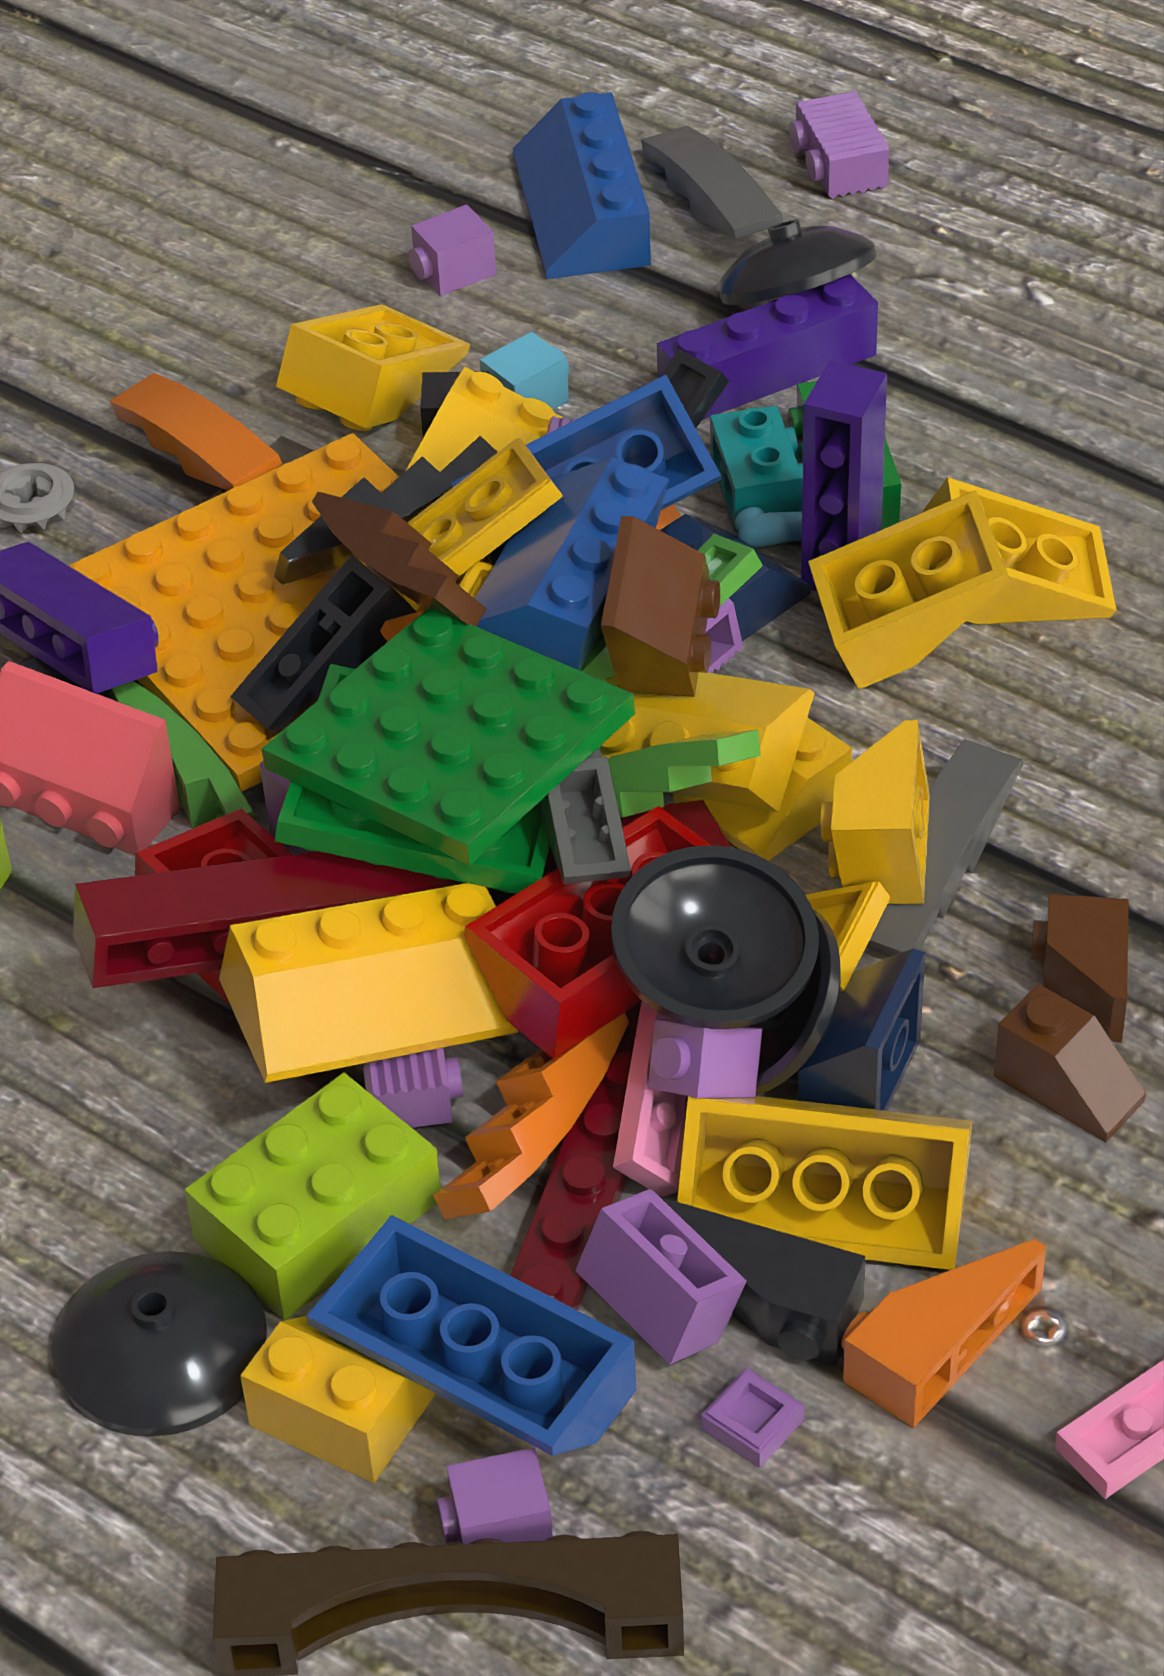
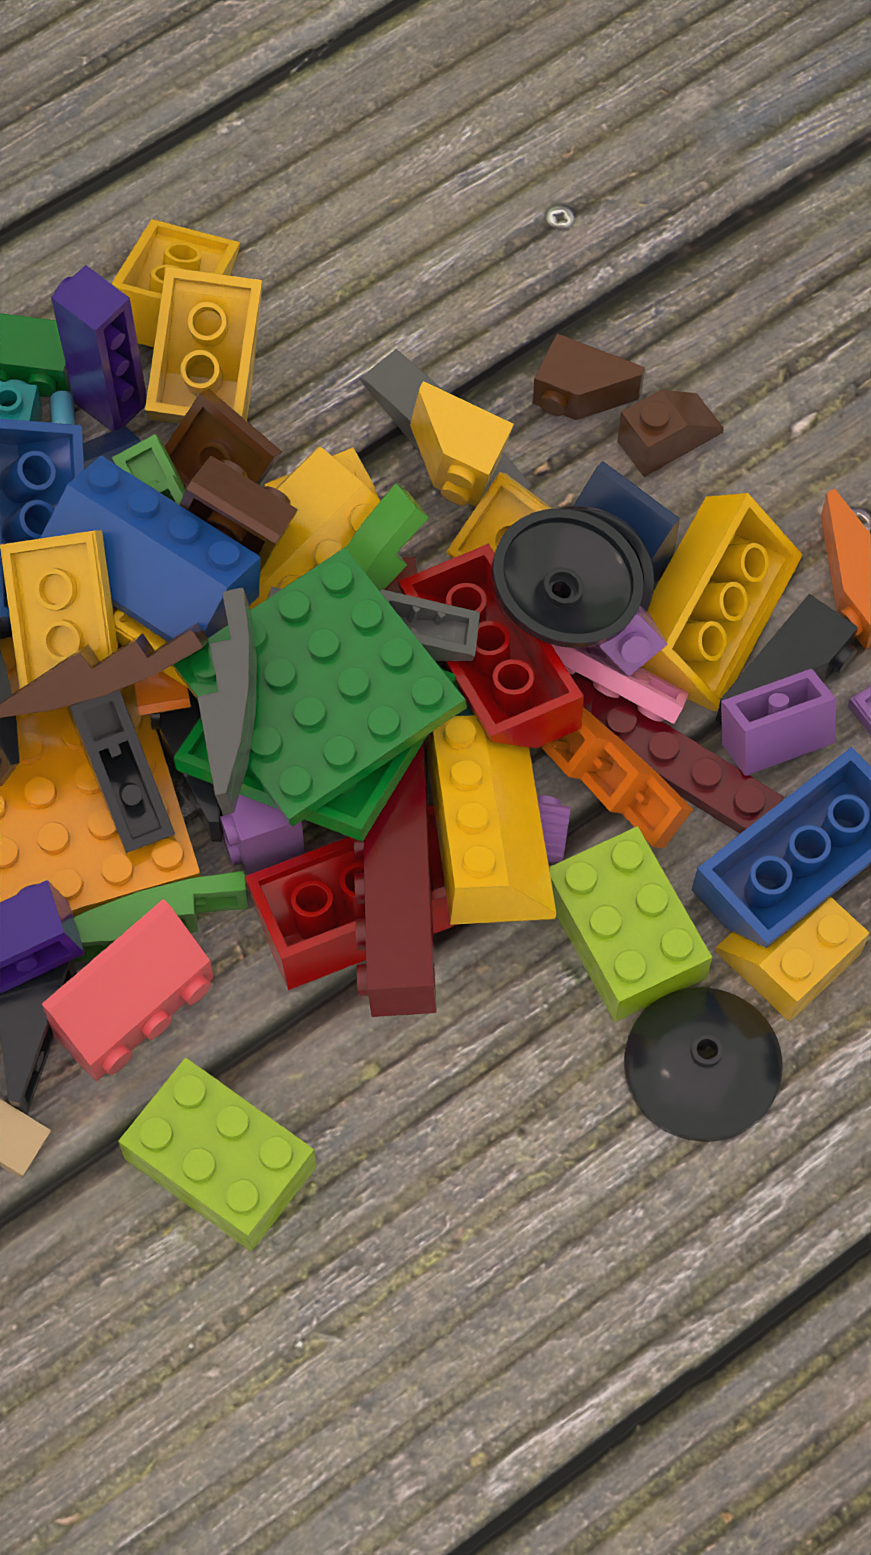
camera: 75 degrees left, 20 degrees up
none -> reddish brown plate [165,389,282,489]
none -> dark grey slope [197,588,257,815]

